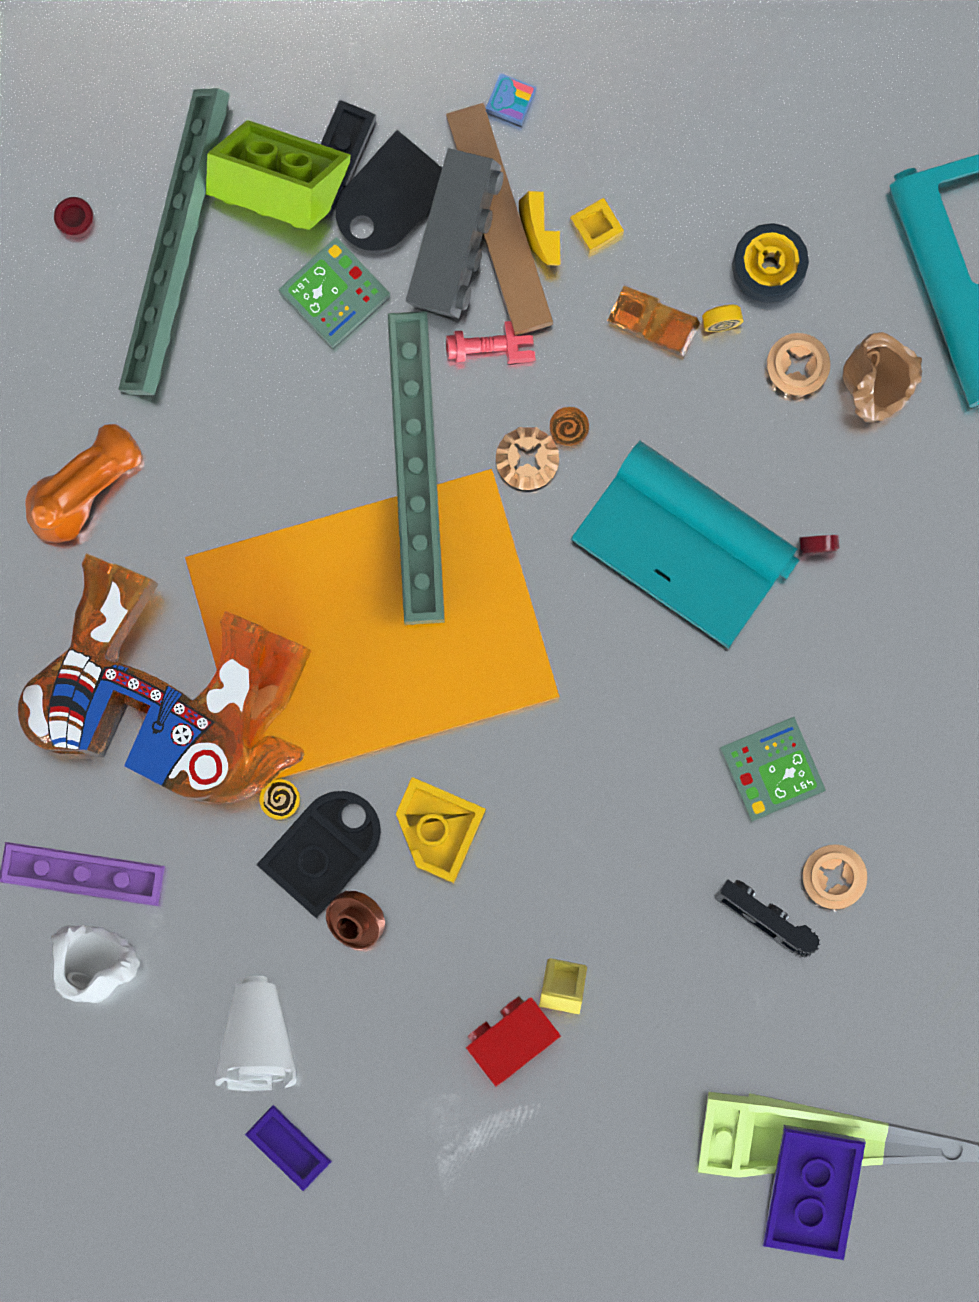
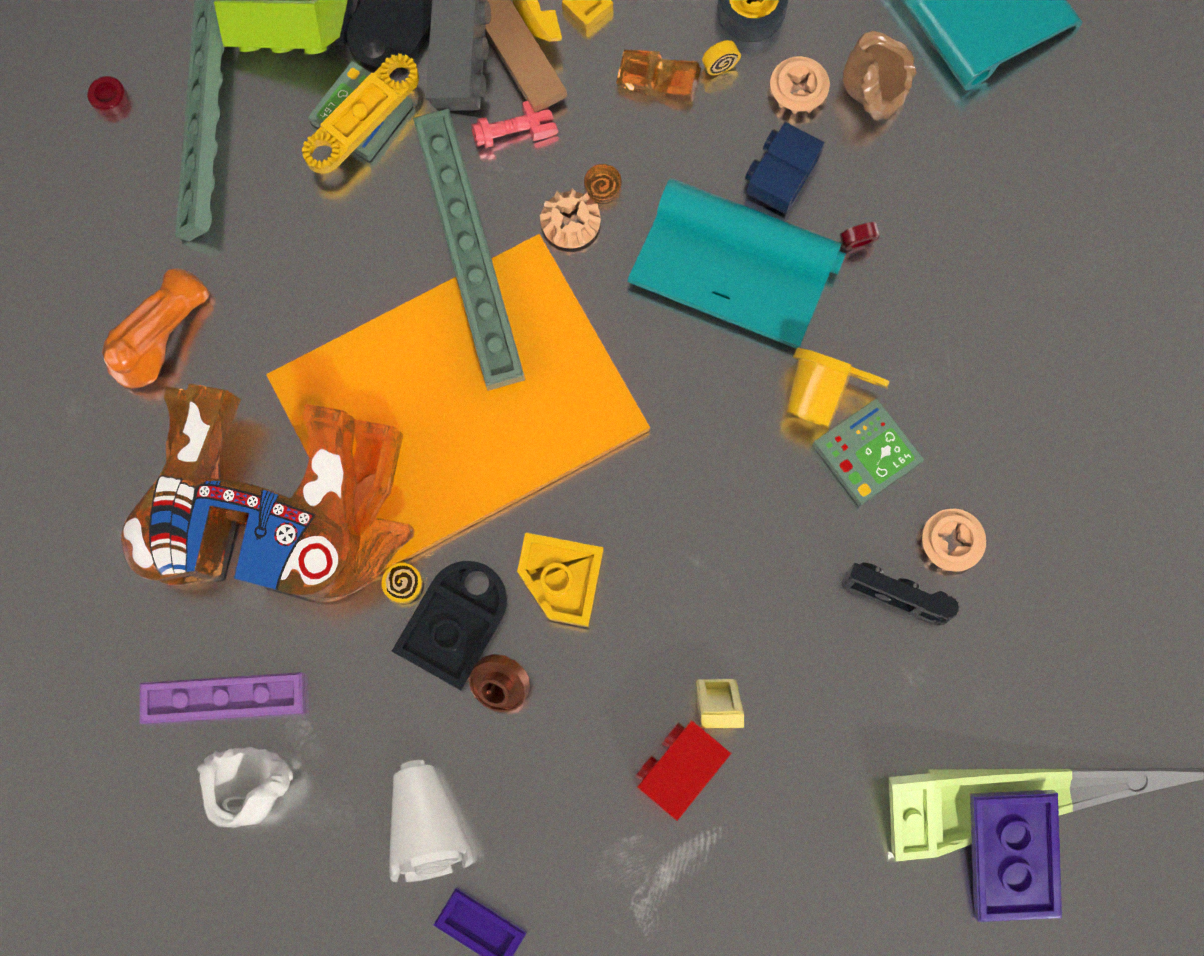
camera: 10 degrees left, 5 degrees down
none -> yellow plate [302,53,419,174]
none -> dark blue brick [745,122,825,214]
none -> yellow container [786,347,890,429]

